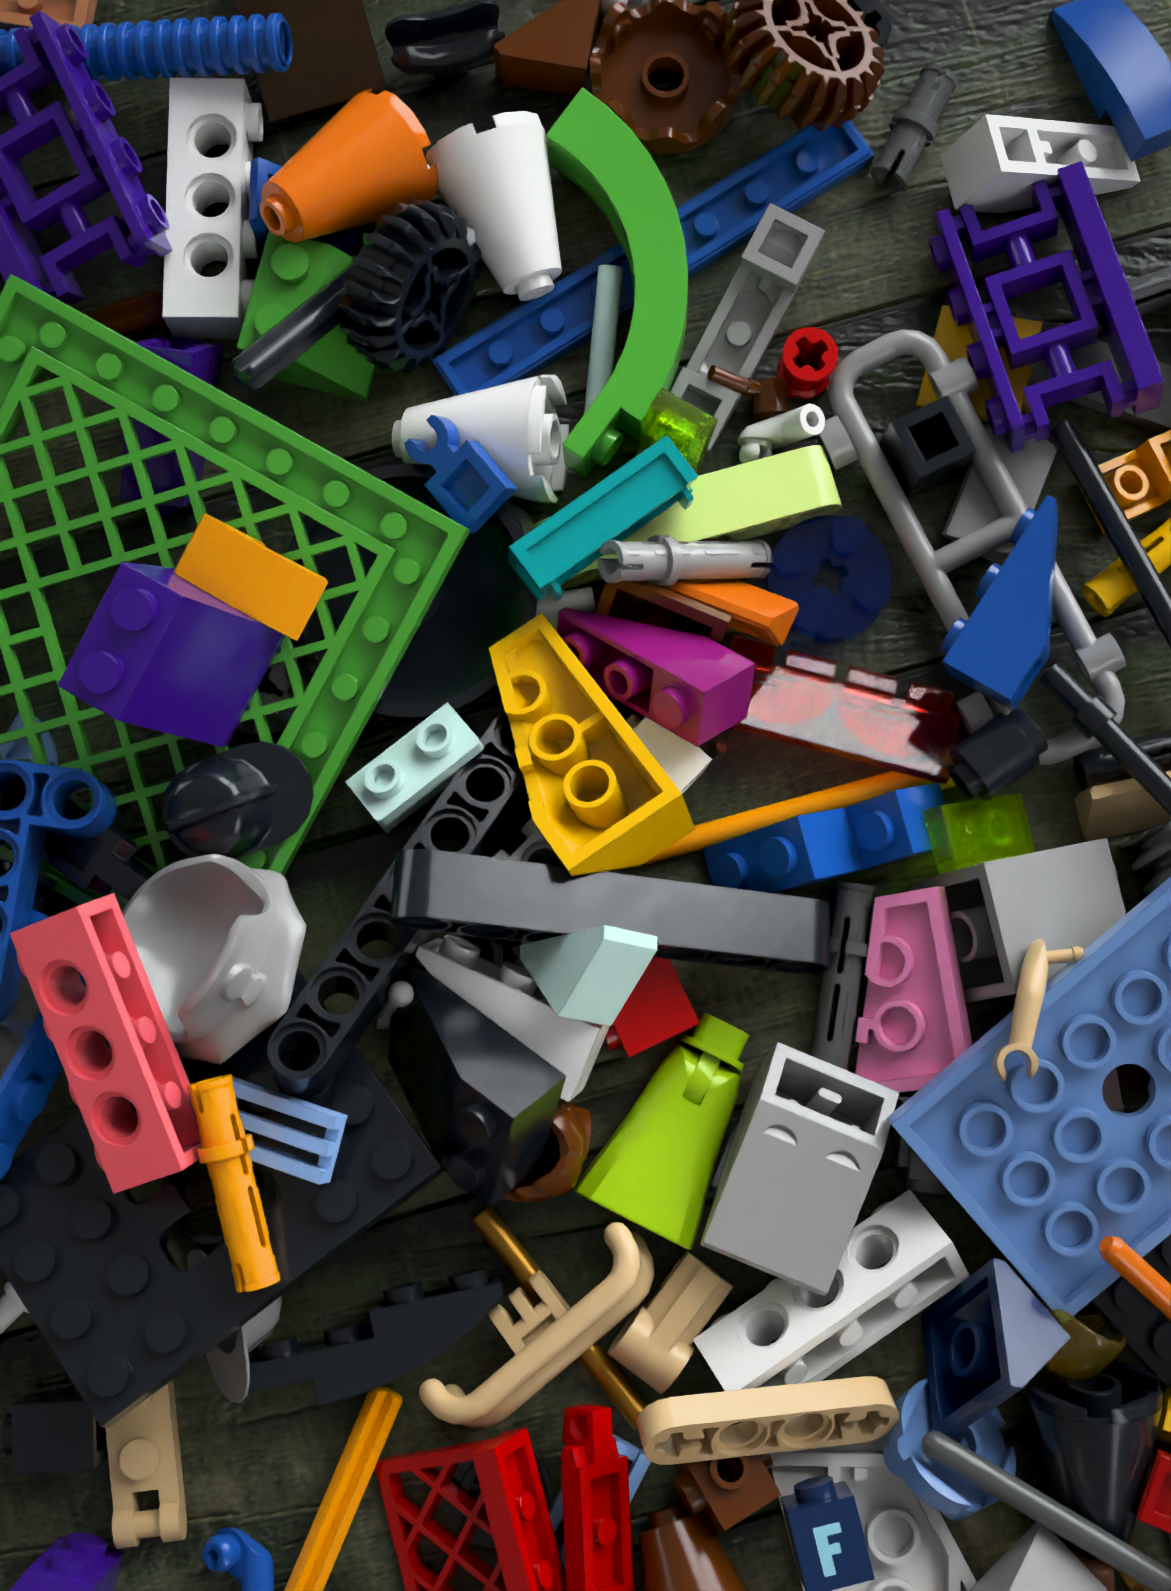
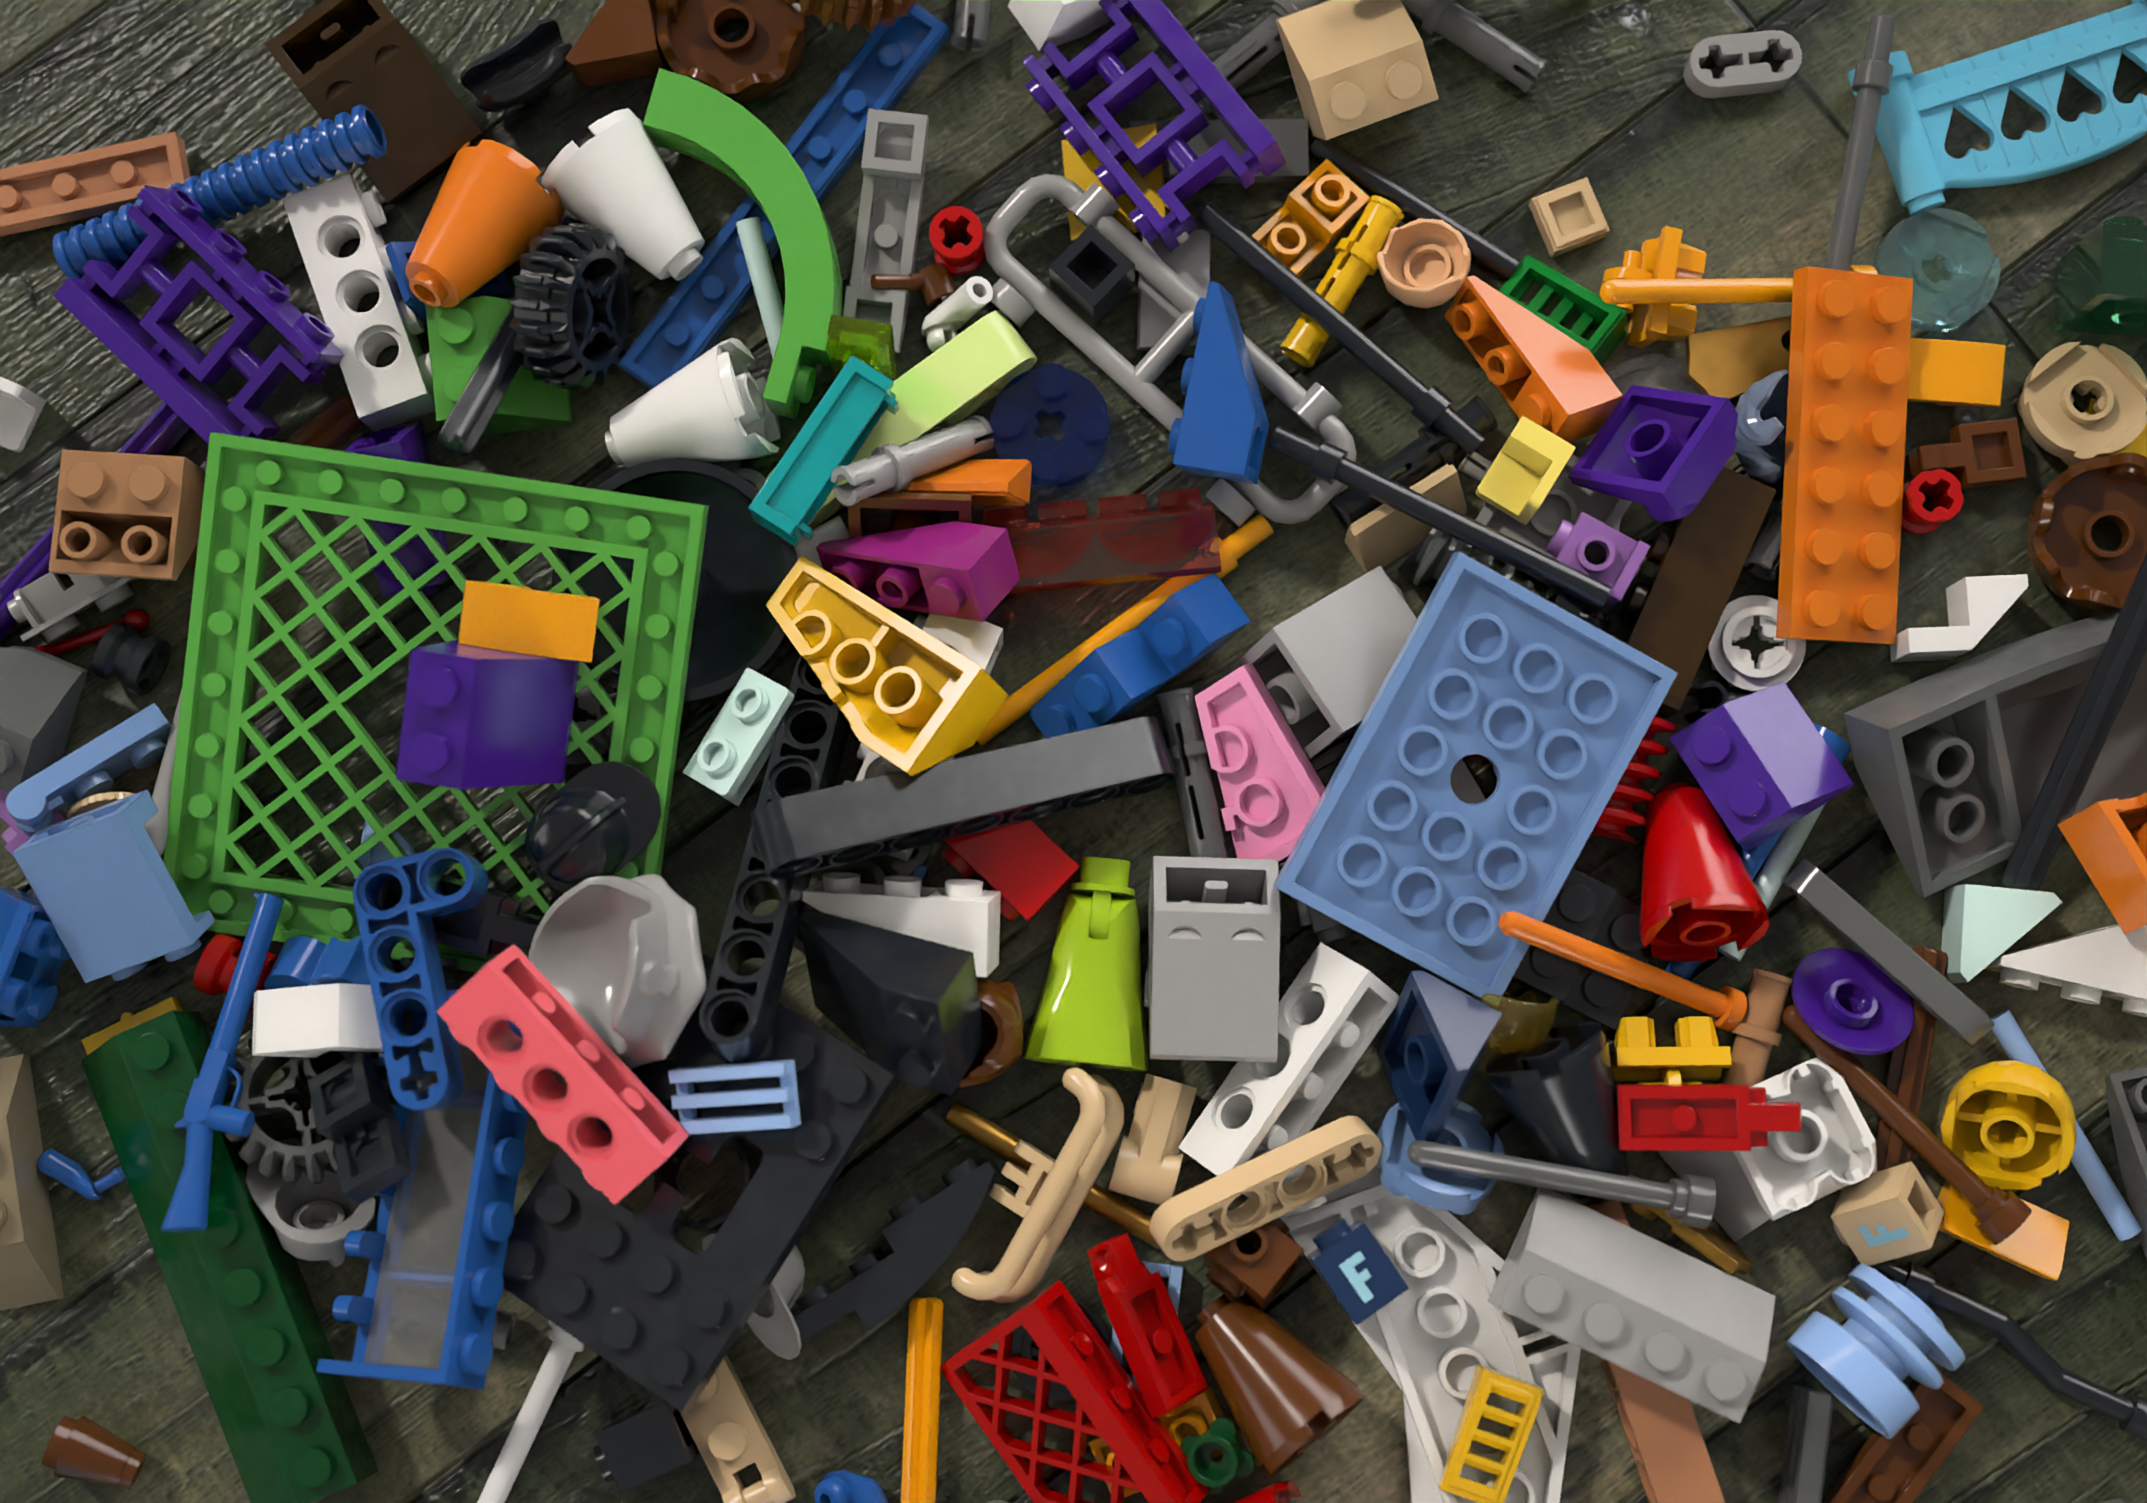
camera: 10 degrees left, 0 degrees up
light orange pin [187,1074,281,1293] -> none
light grey hinge [374,981,414,1029] -> none
blue plate [405,415,517,533] -> none
light aqua slope [520,925,658,1026] -> none
clear neon green plate [923,793,1036,874] -> none
black brick [947,708,1048,801] -> none
tan piece [992,938,1084,1082] -> none

